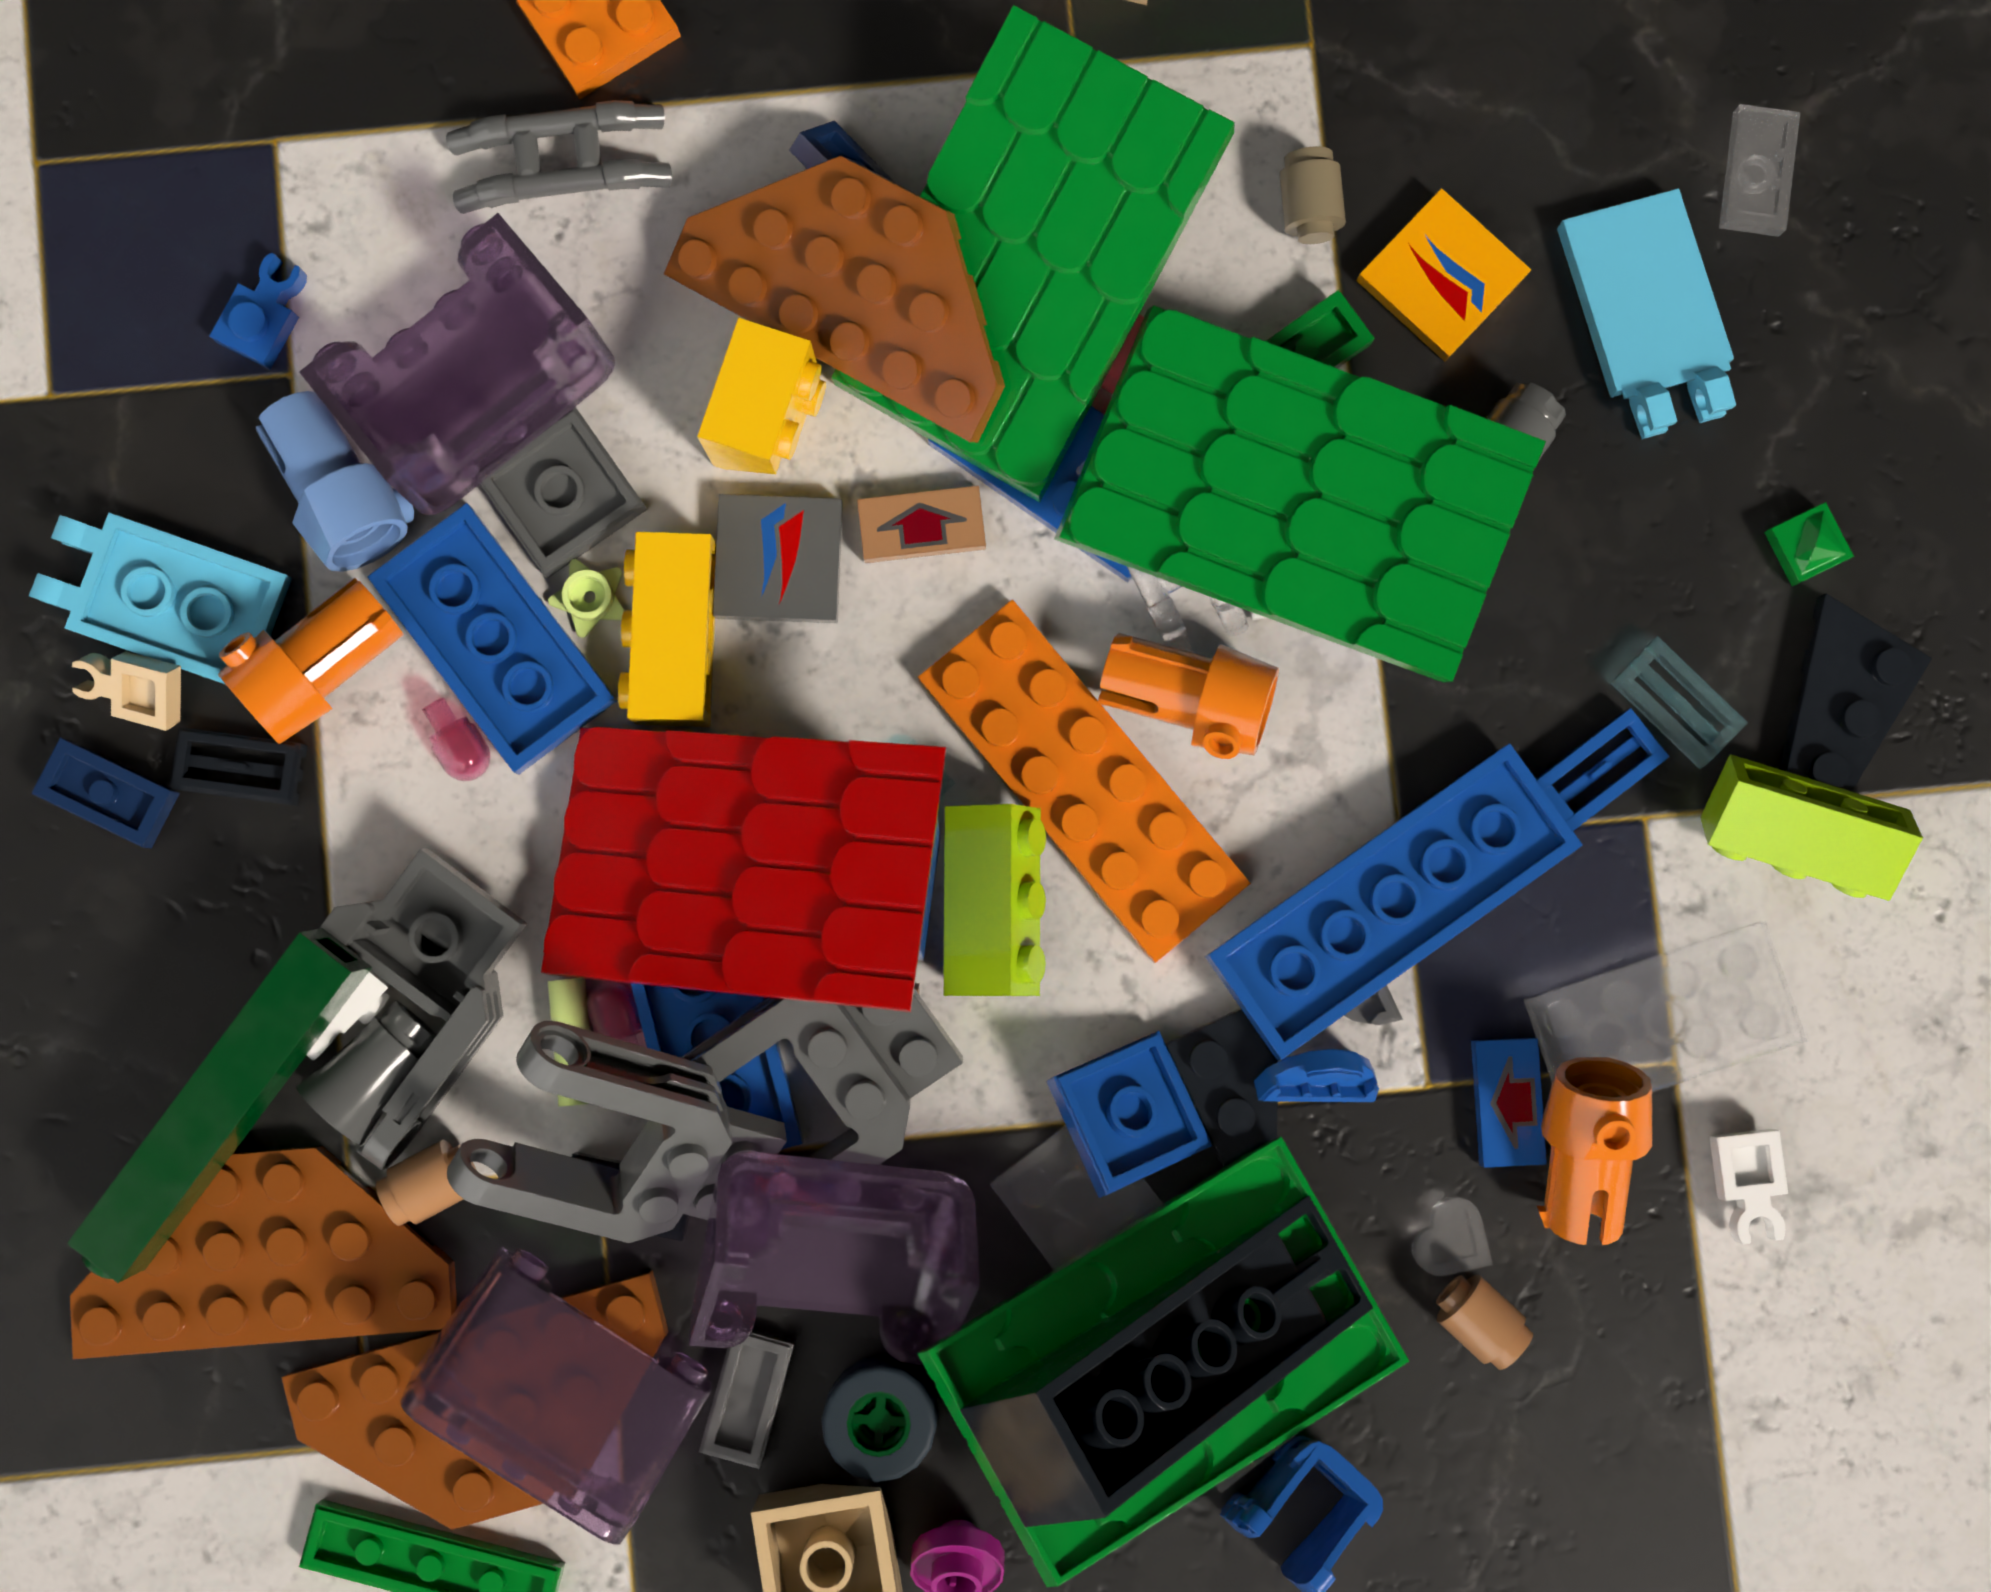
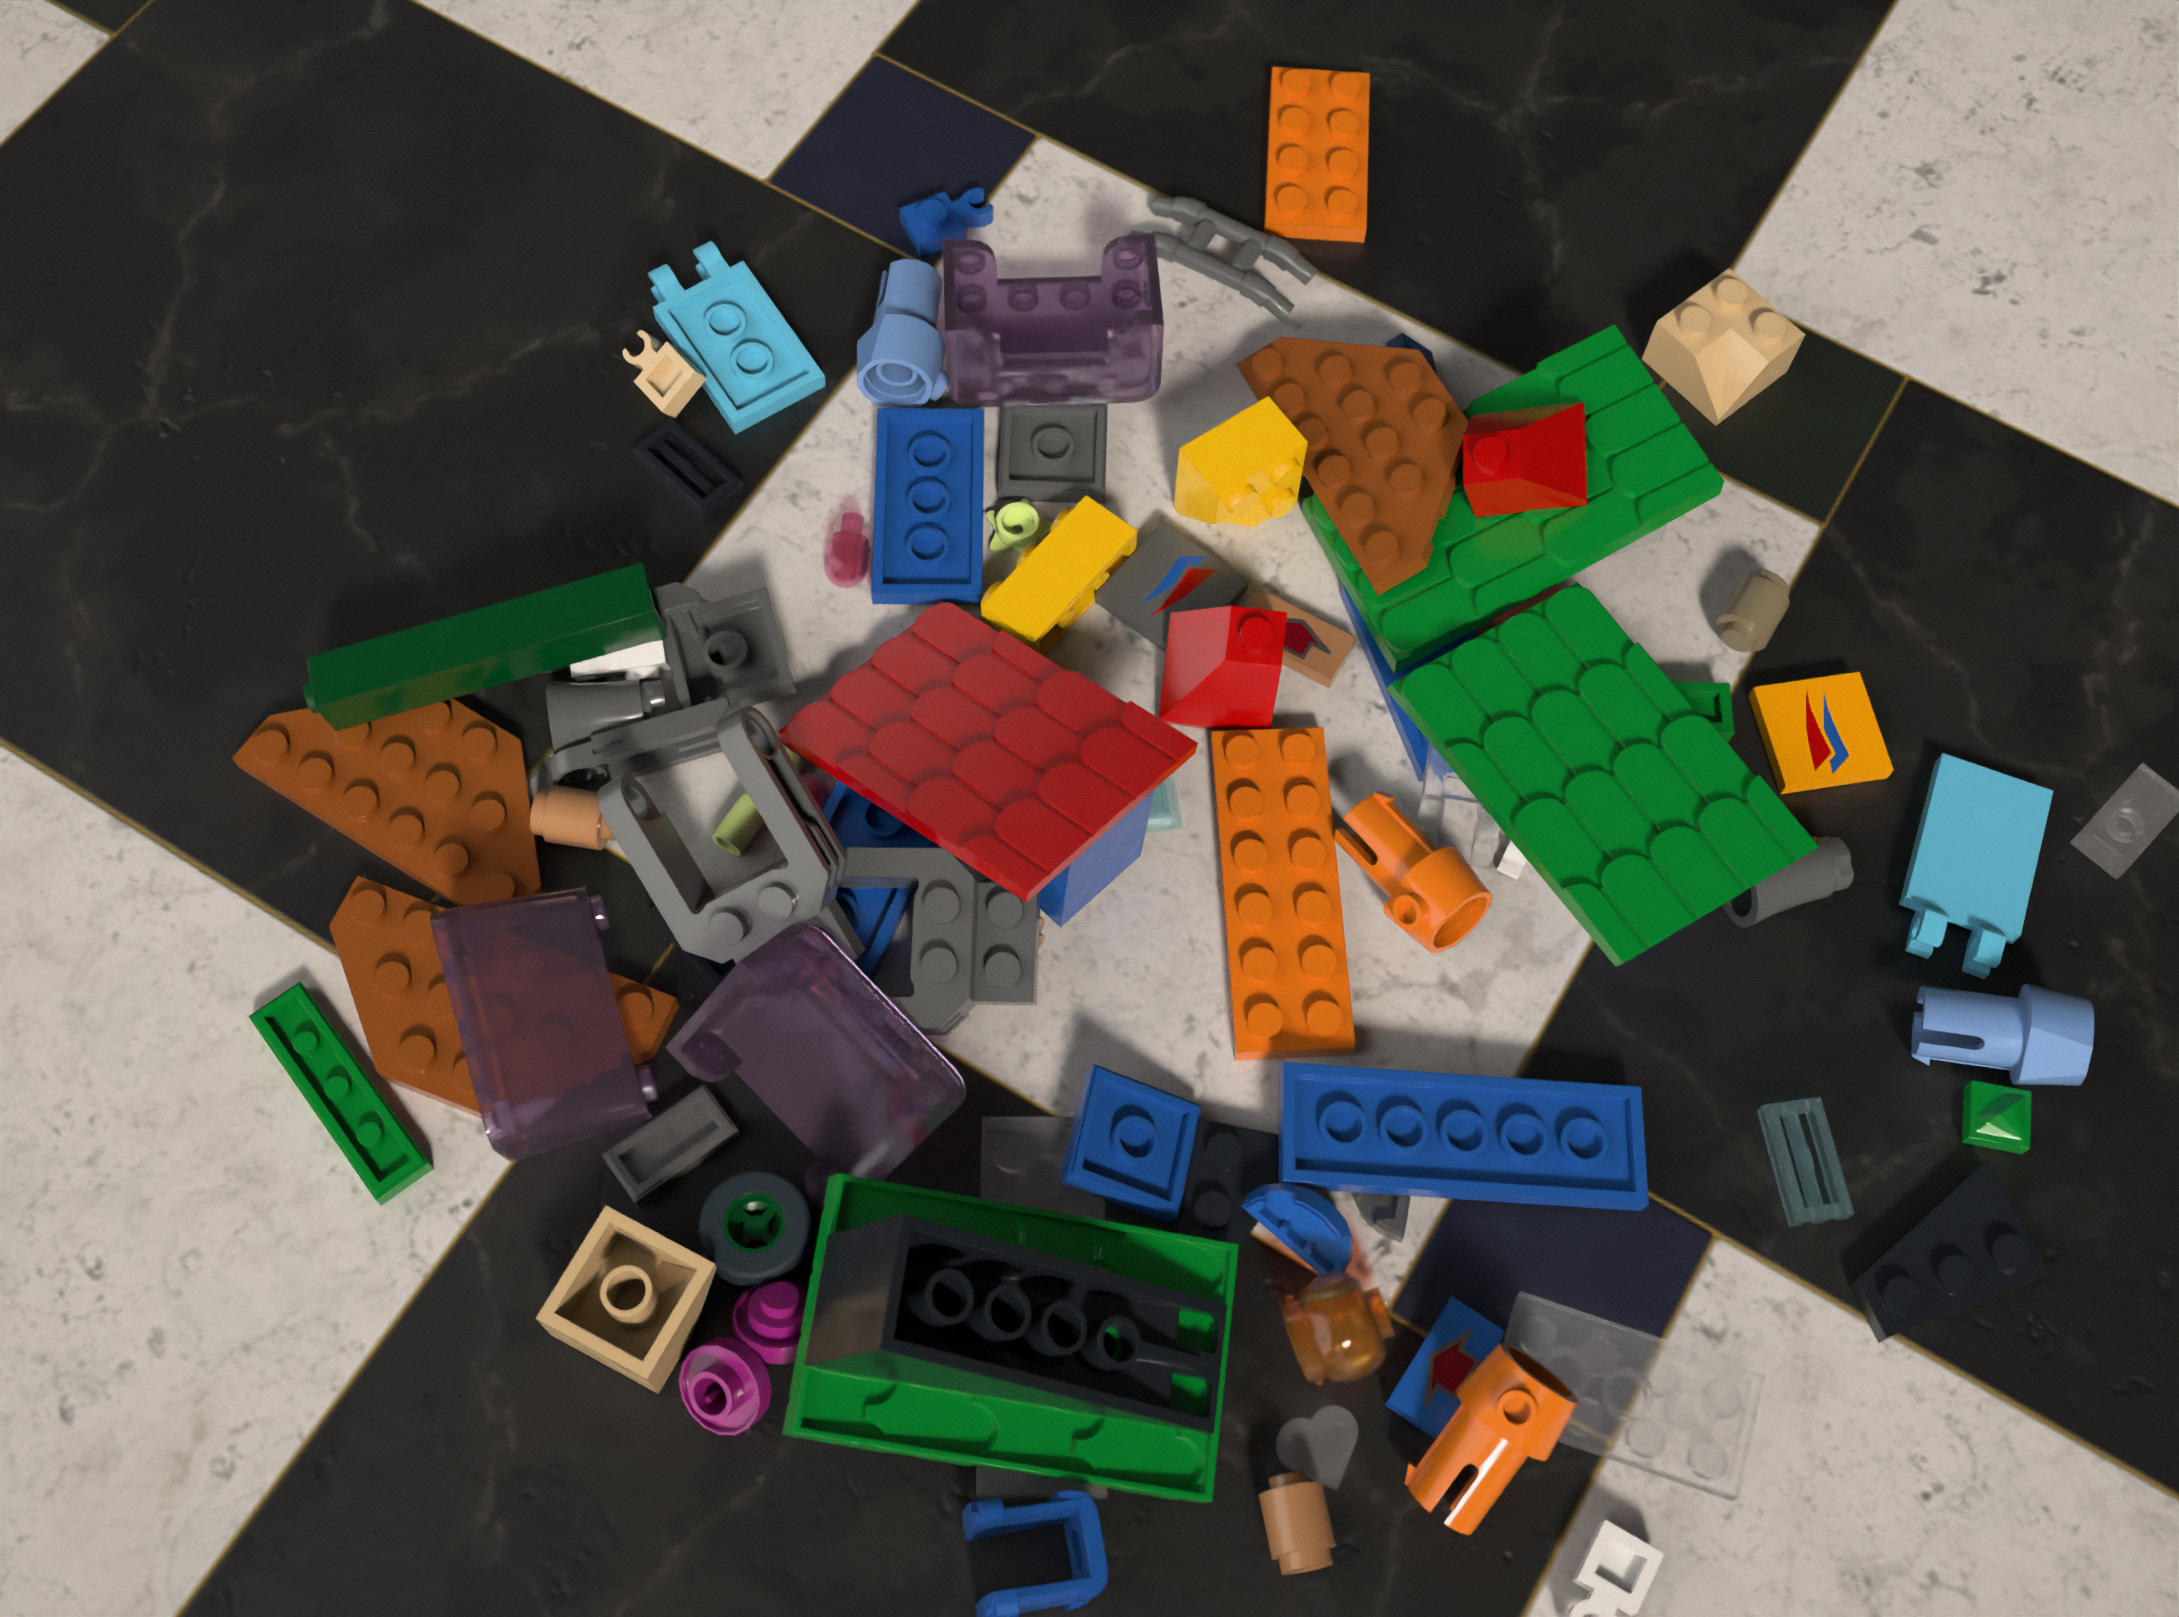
camera: 35 degrees right, 20 degrees down
dark blue plate [31,738,180,849] -> none
orange piece [218,578,404,744] -> none
lime brick [943,804,1046,996] -> none
blue tile [1536,708,1669,831] -> none
lime brick [1700,754,1923,901] -> none
none -> magenta plate [732,1280,809,1365]
none -> red slope [1158,605,1287,731]
none -> clear orange piece [1281,1272,1396,1385]
none -> red slope [1463,402,1588,518]
none -> medium blue piece [1911,984,2094,1086]

